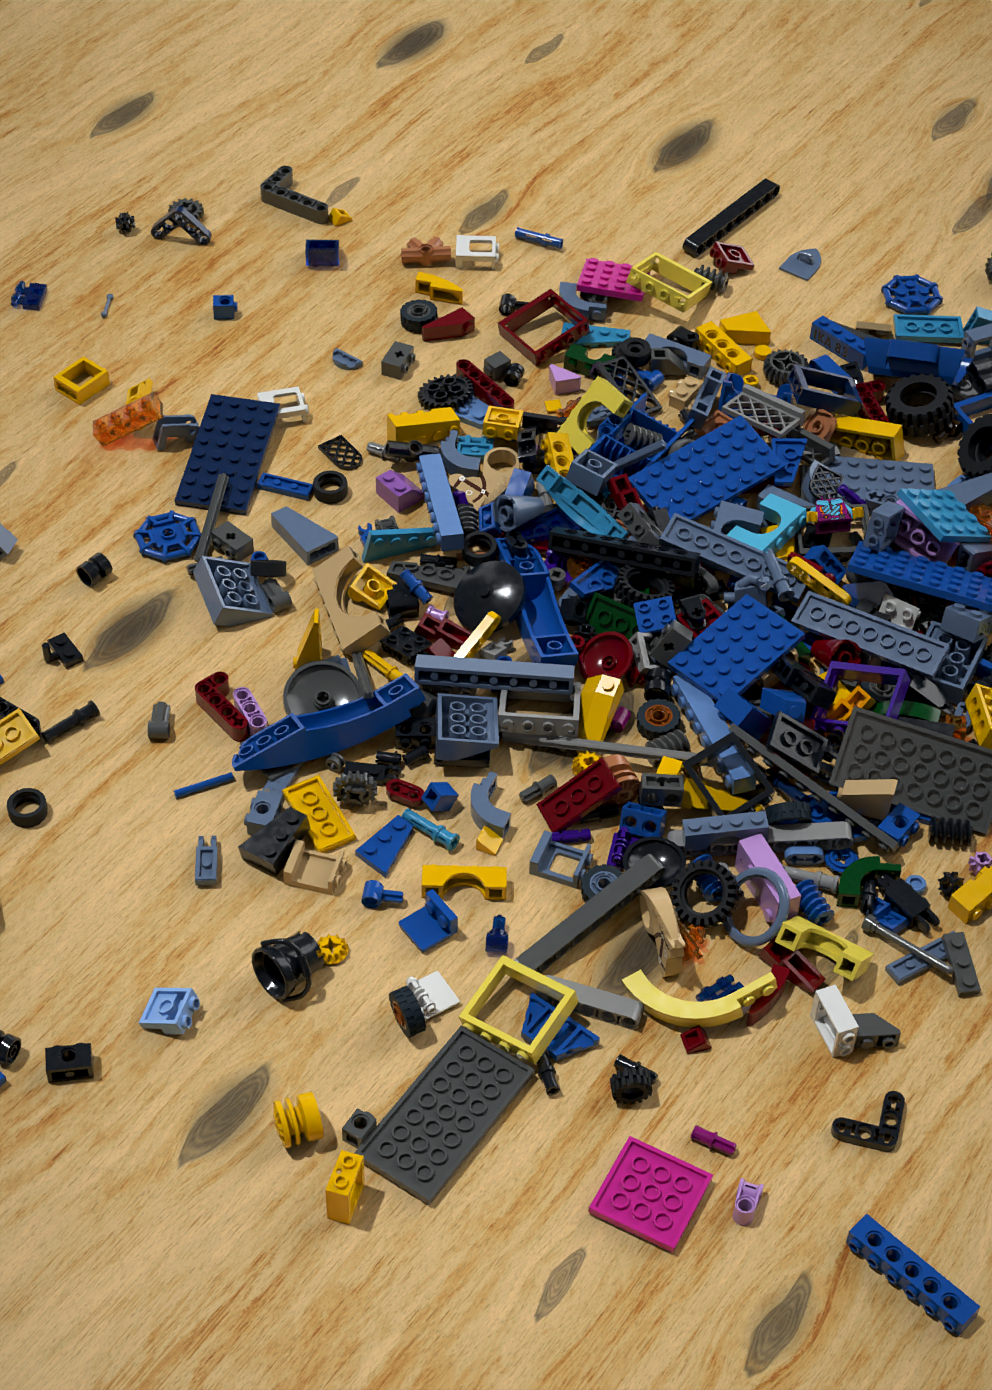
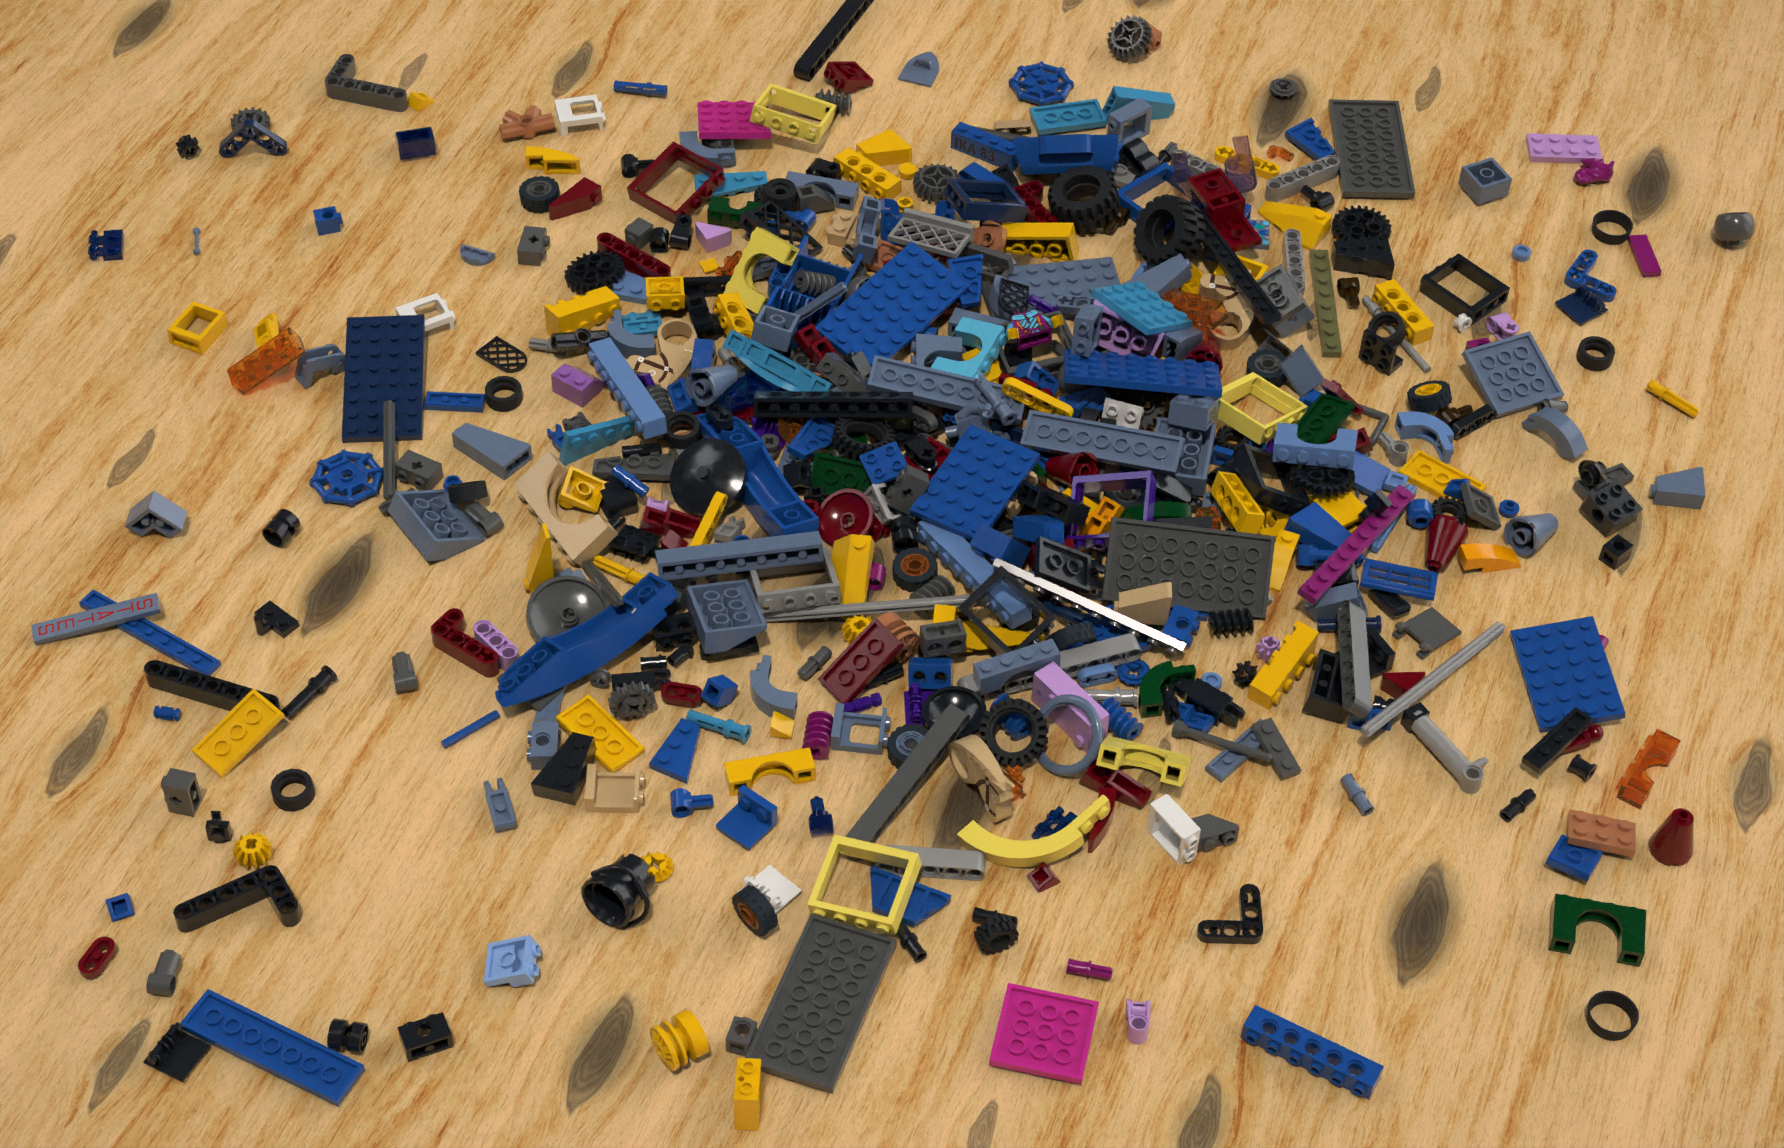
camera: 15 degrees left, 0 degrees up
none -> black piece [669,214,692,249]
none -> magenta piece [802,711,834,760]

